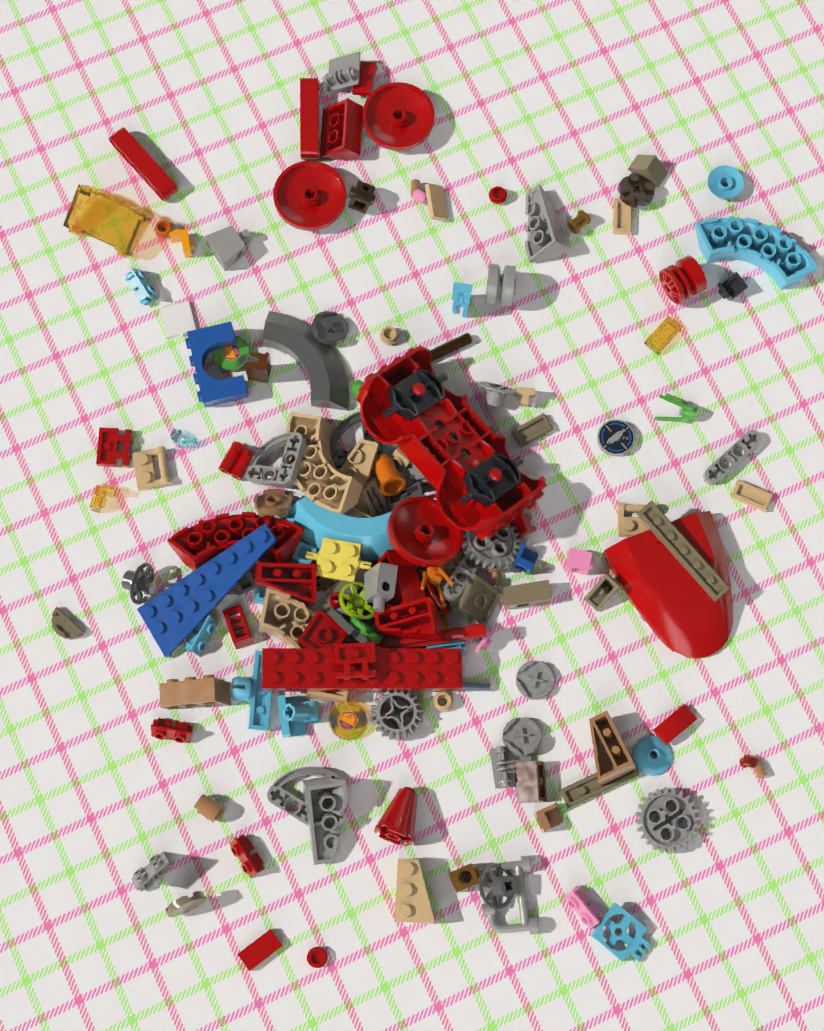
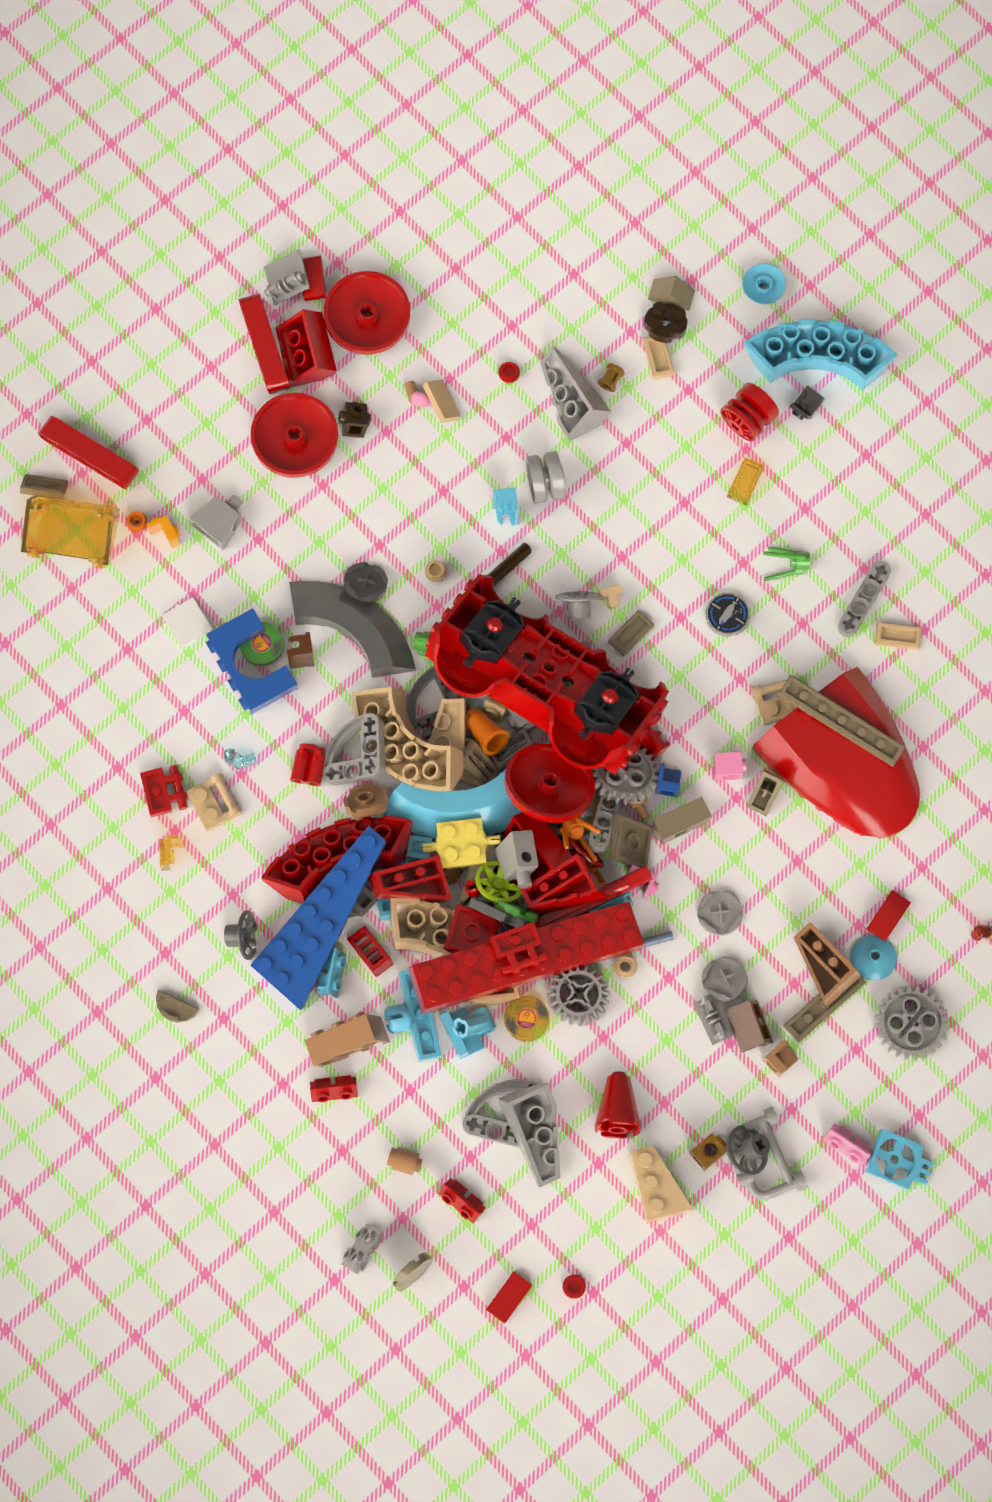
camera: 15 degrees left, 0 degrees up
medium azure hinge [125,267,158,306] -> none
none -> dark tan tile [20,474,68,500]

